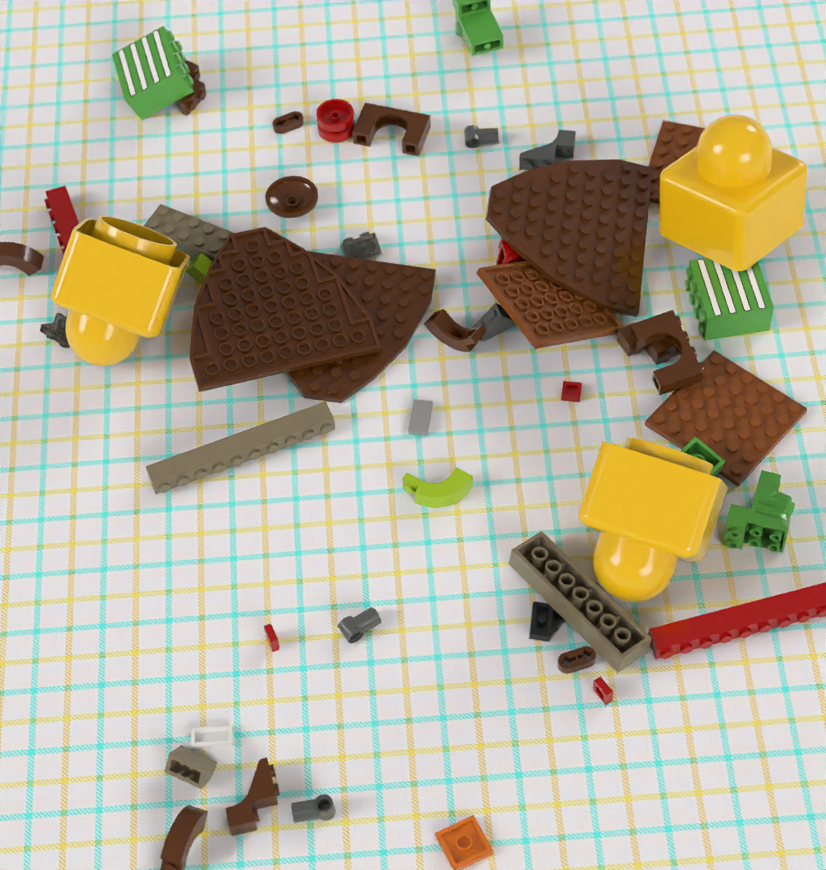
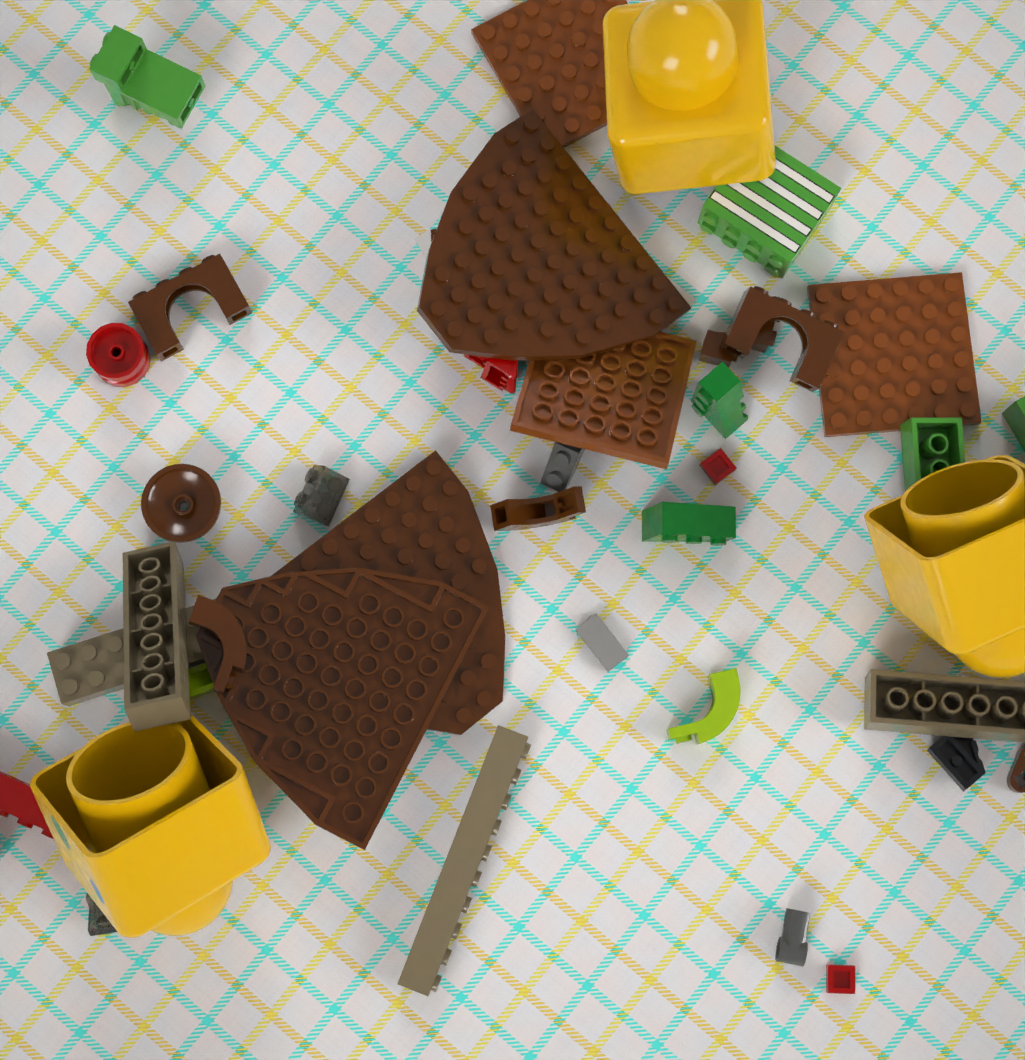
camera: 50 degrees left, 25 degrees up
red tile [264,624,280,652] -> none
reddish brown beam [272,111,304,134] -> none
dark grey piece [464,125,499,148] -> none
dark grey arch [519,130,576,170] -> none
none -> dark tan brick [123,541,191,732]
none -> reddish brown arch [189,595,247,694]
none -> green wedge [642,502,736,546]
none -> green wedge [691,361,748,439]
none -> red tile [826,964,855,994]

